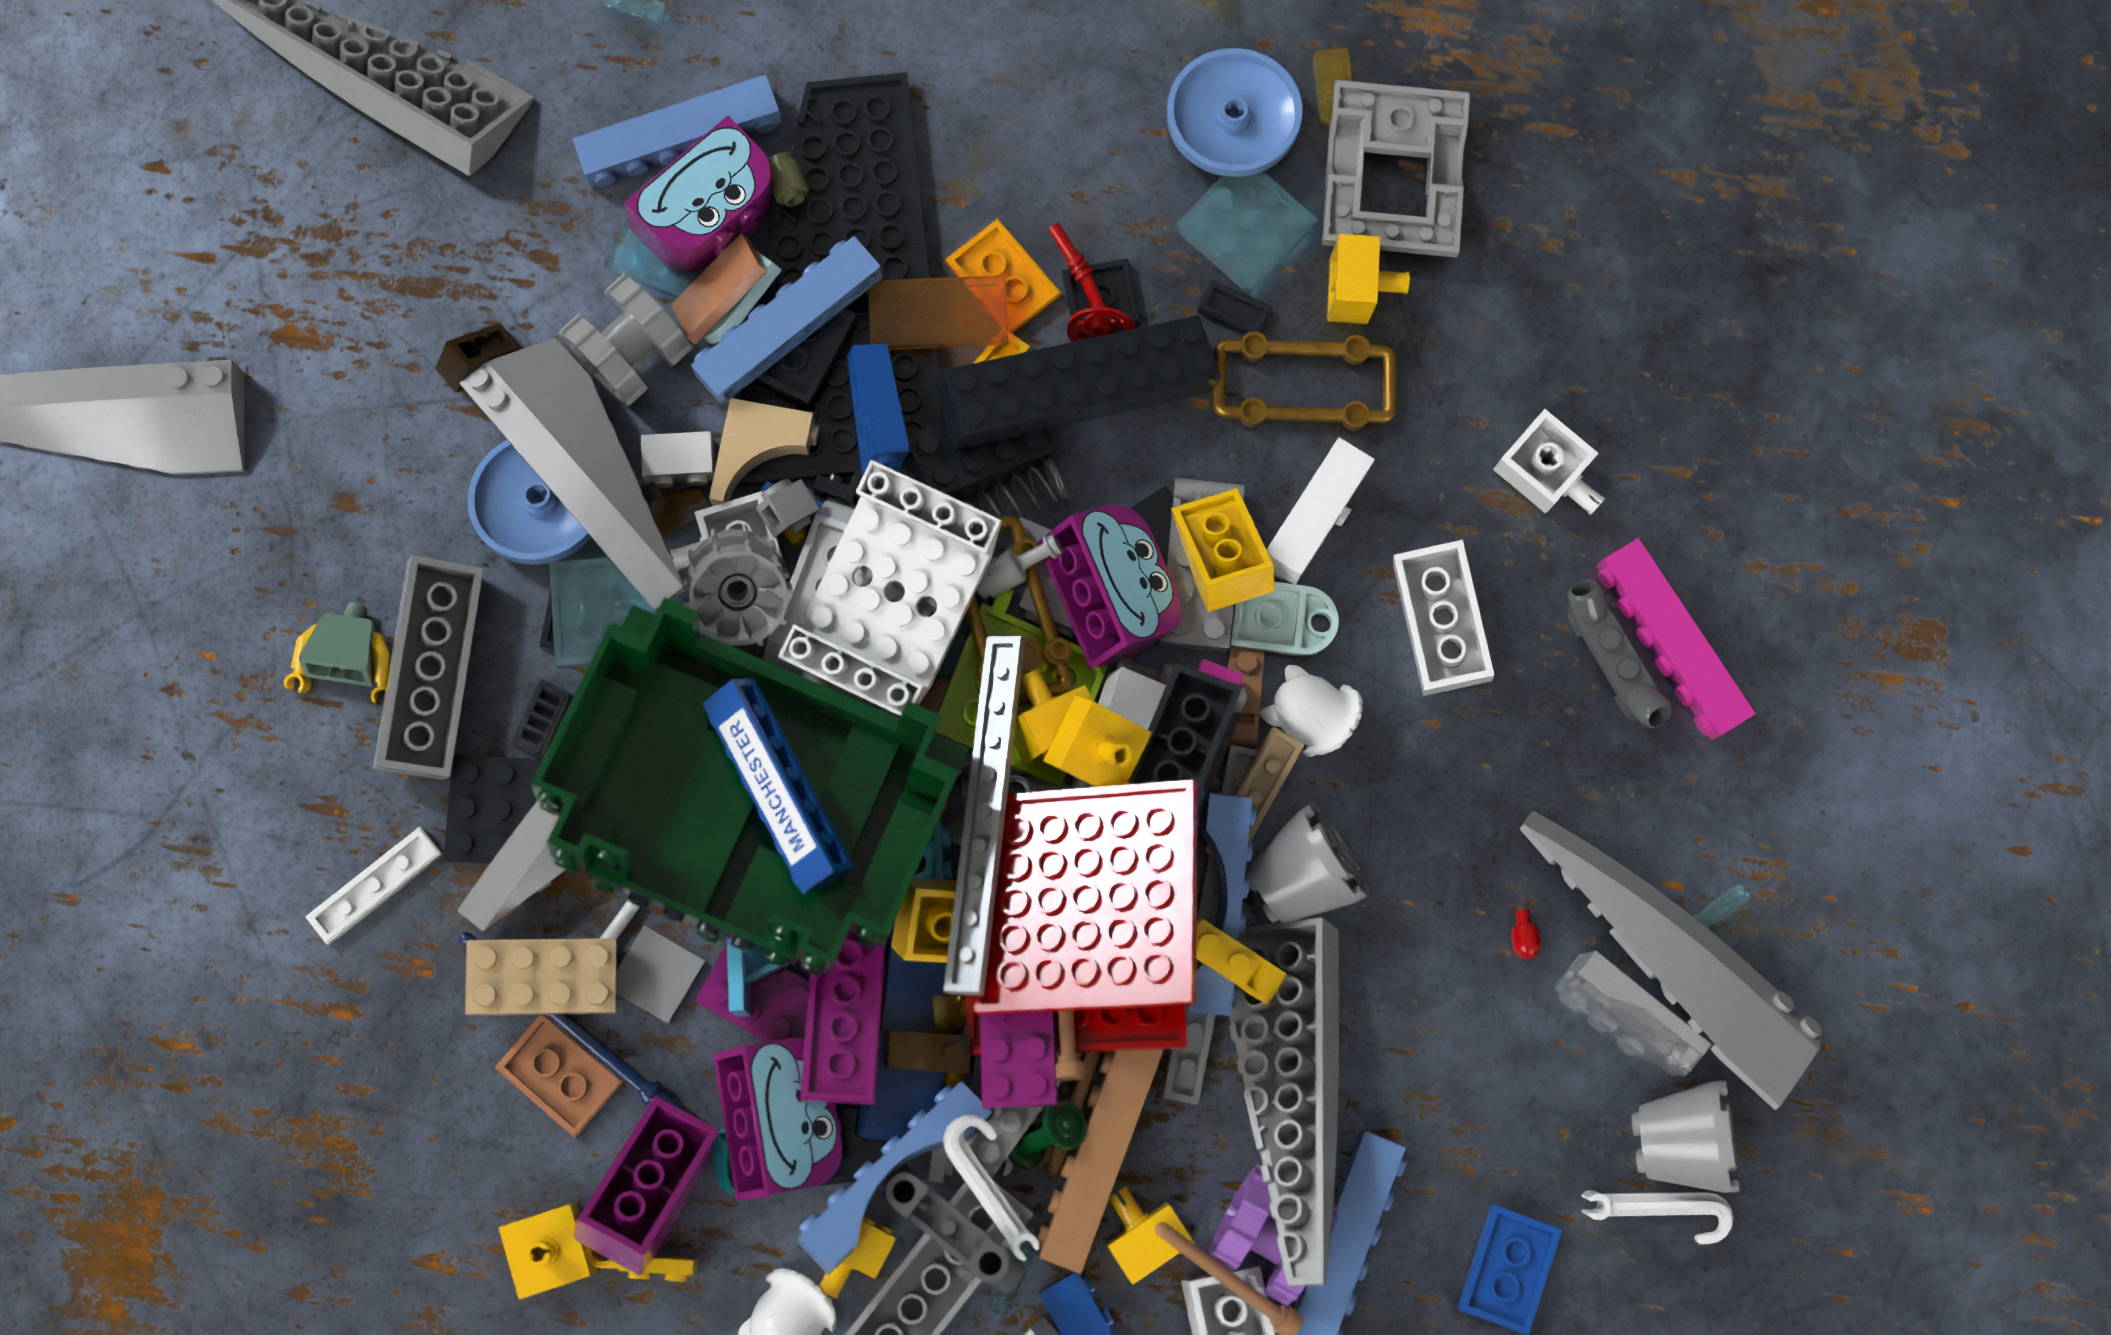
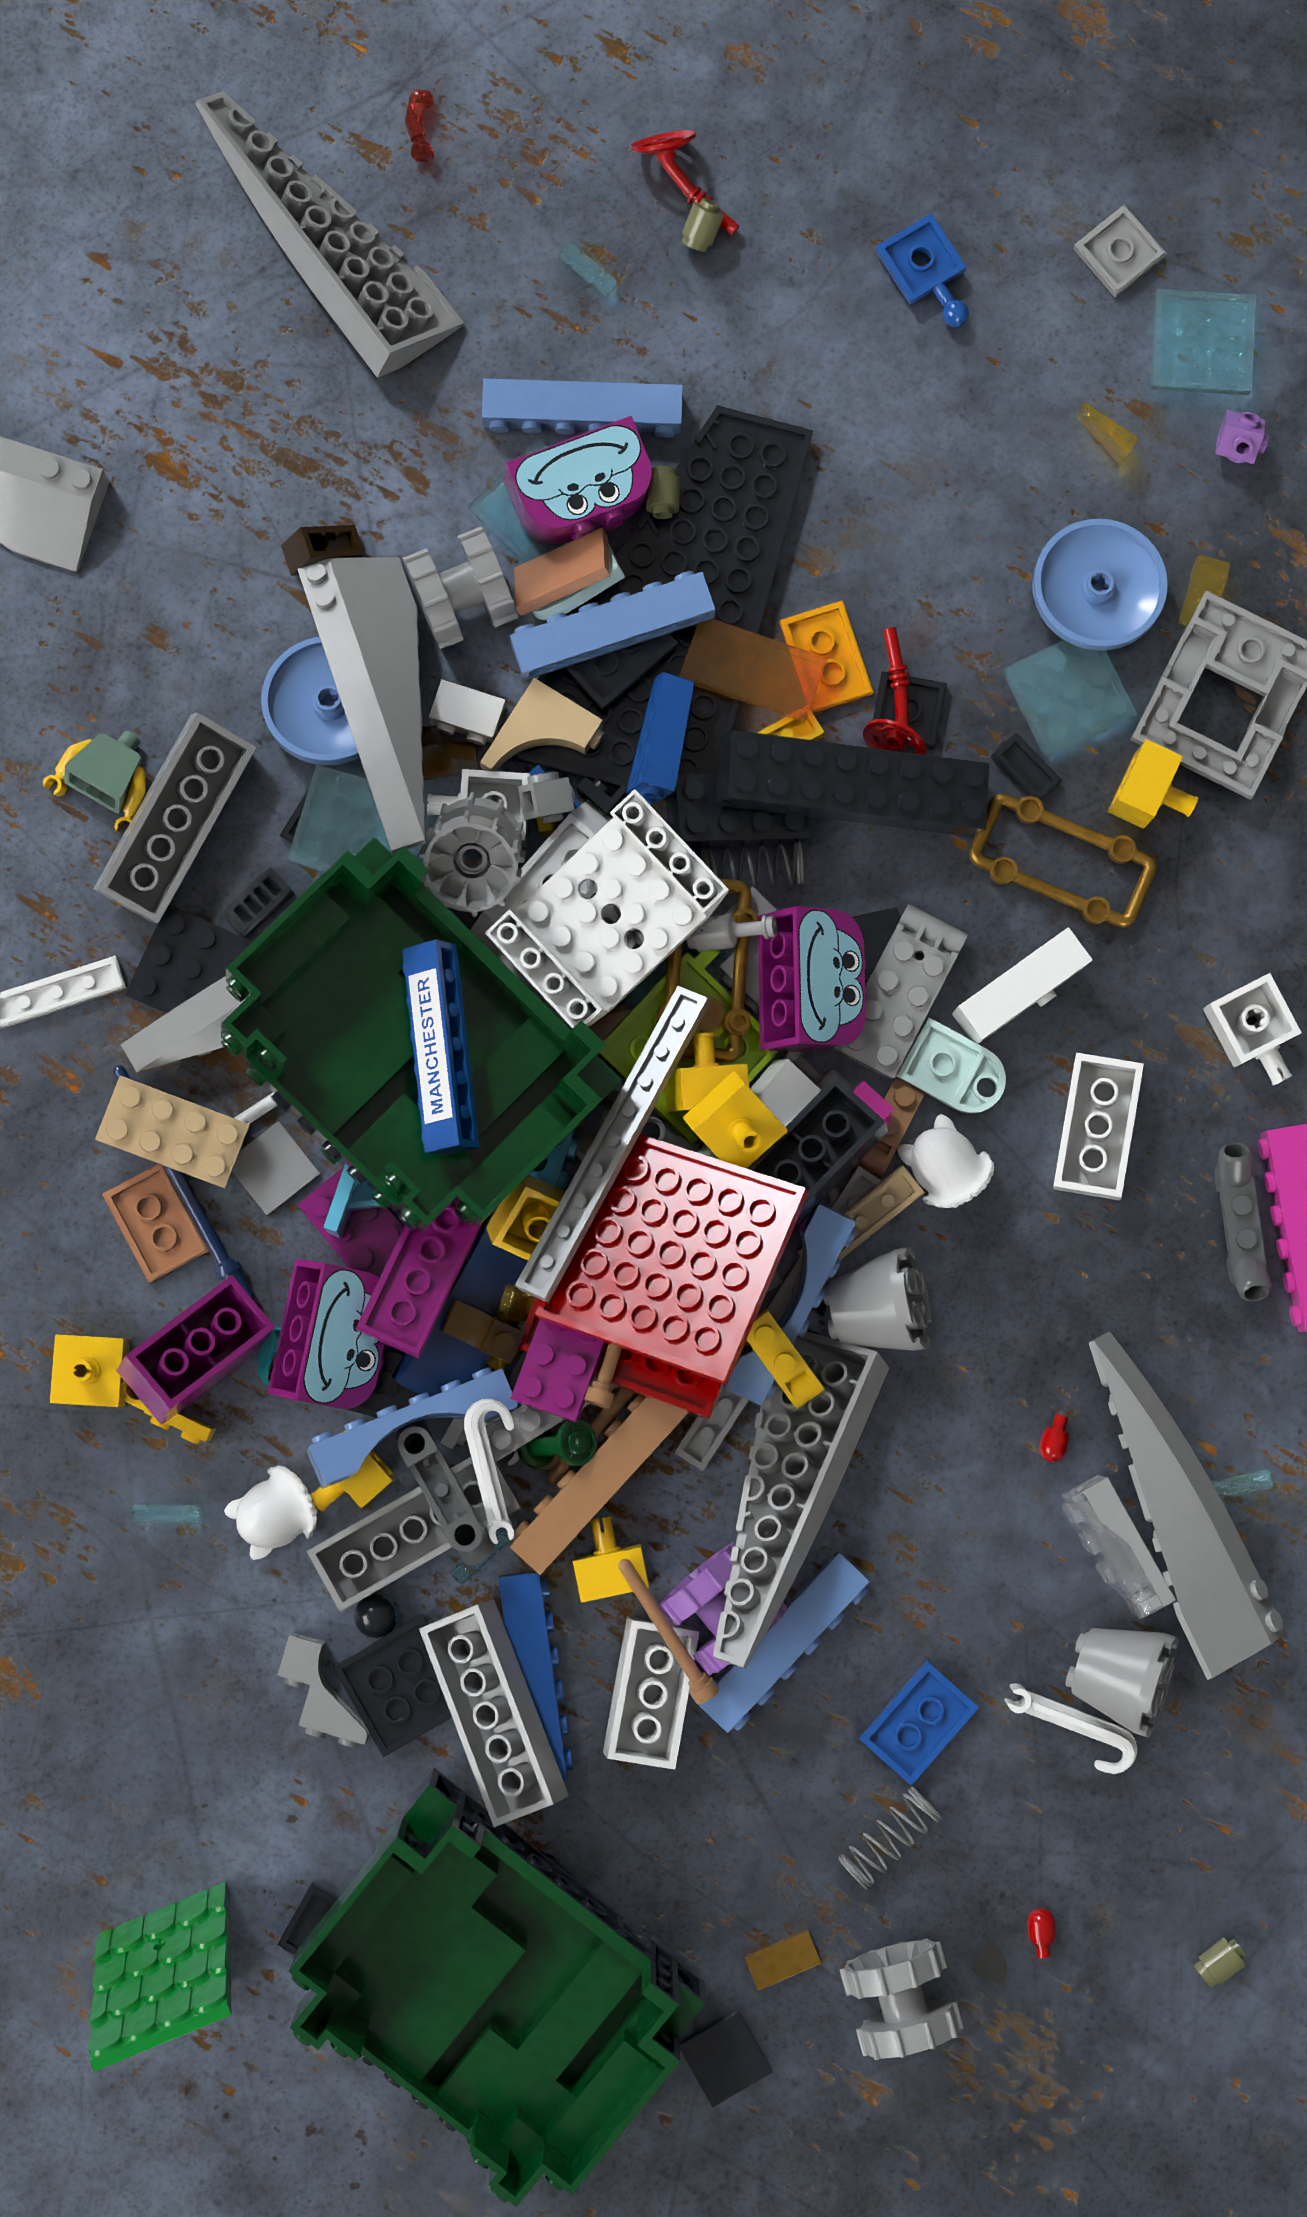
camera: 25 degrees right, 5 degrees up
yellow slope [1171,488,1275,612] -> none

